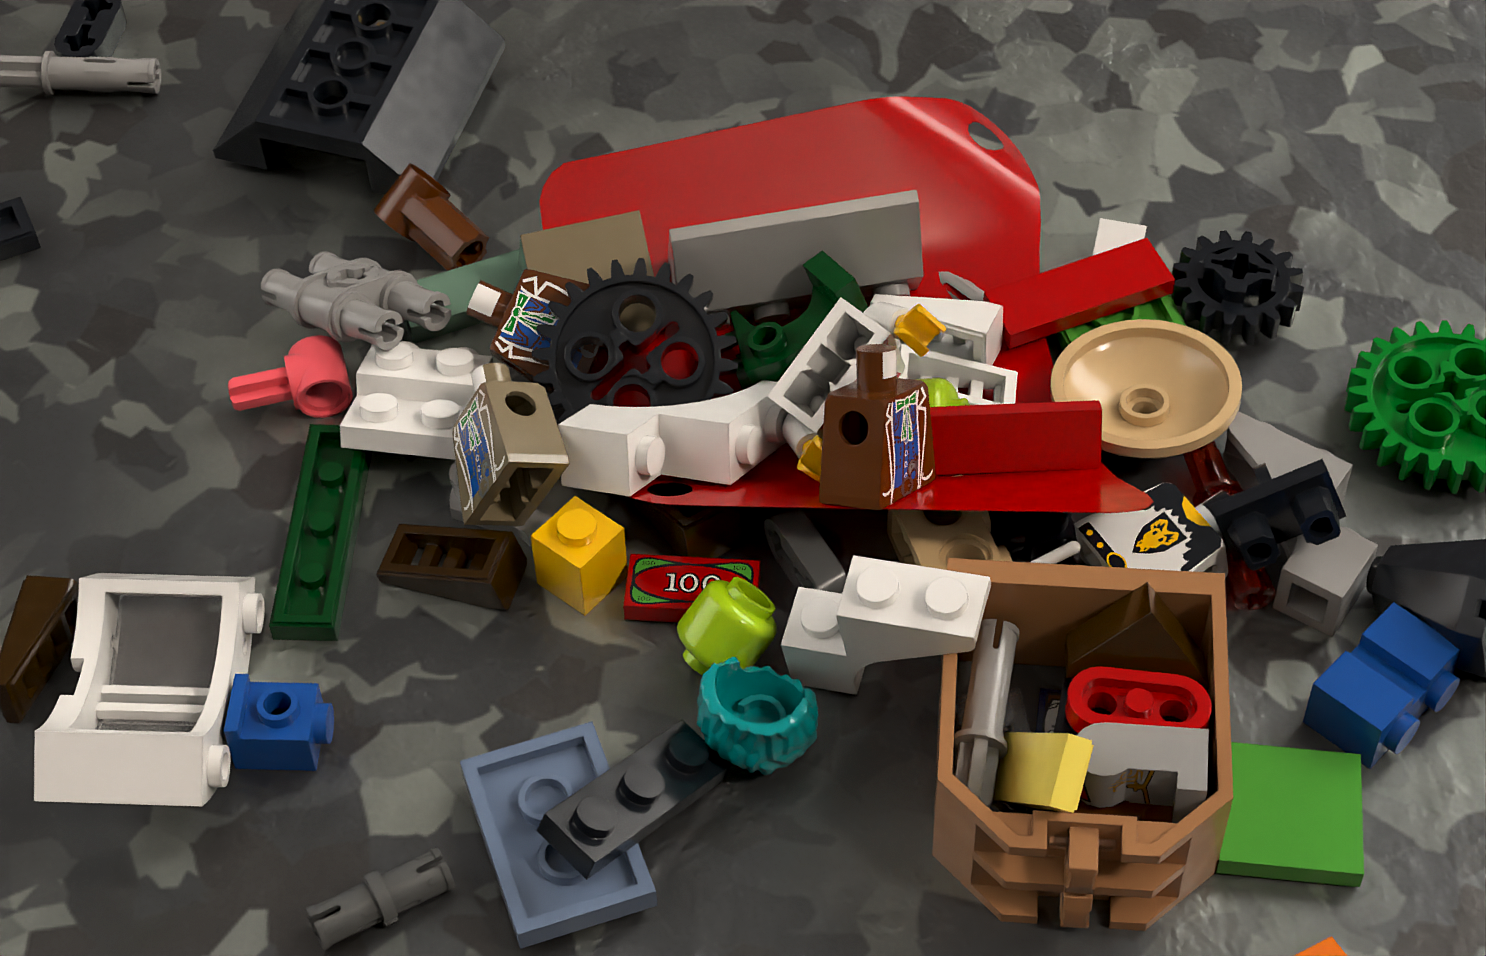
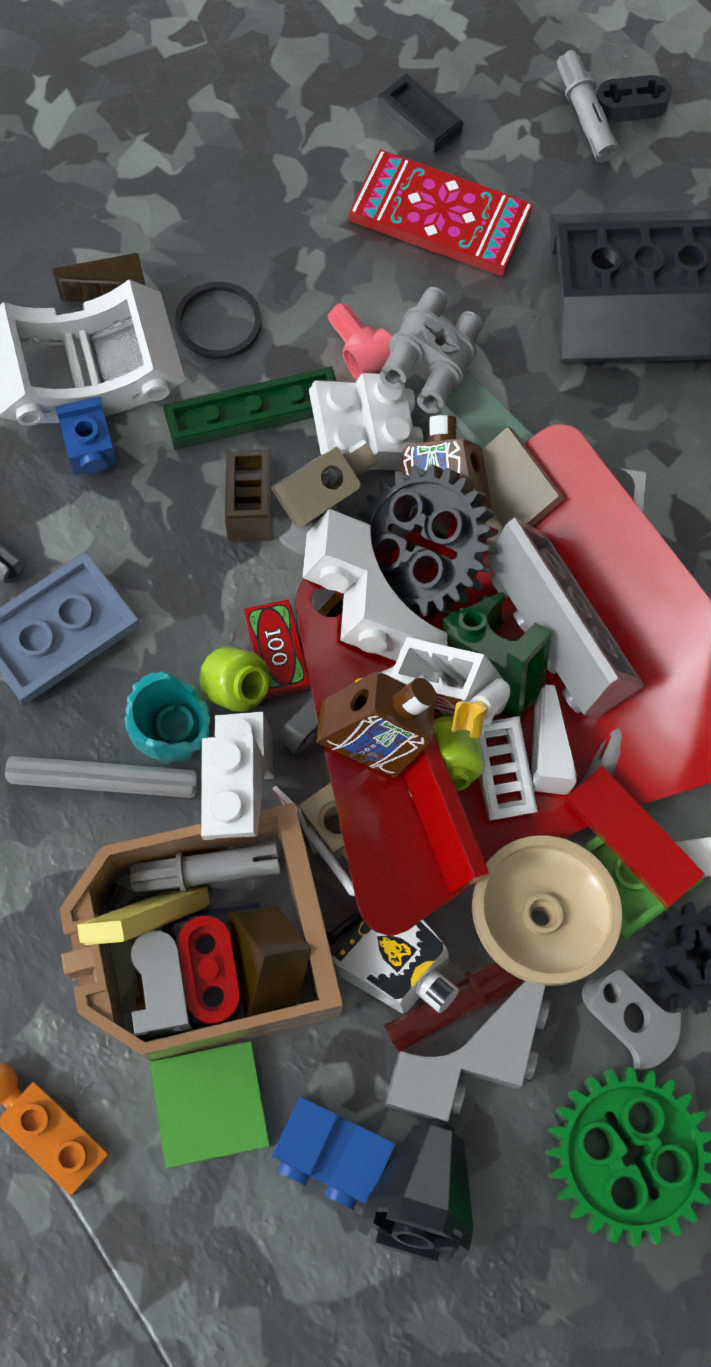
camera: 65 degrees right, 20 degrees up
reddish brown piece [374,163,489,271] -> none
yellow brick [531,496,628,616] -> none
black plate [536,719,731,880] -> none
black hips [1209,458,1347,571] -> none
none -> light grey axle [5,756,198,798]
none -> black piece [175,282,261,359]
none -> red tile [349,149,533,277]
none -> light grey piece [582,969,681,1070]

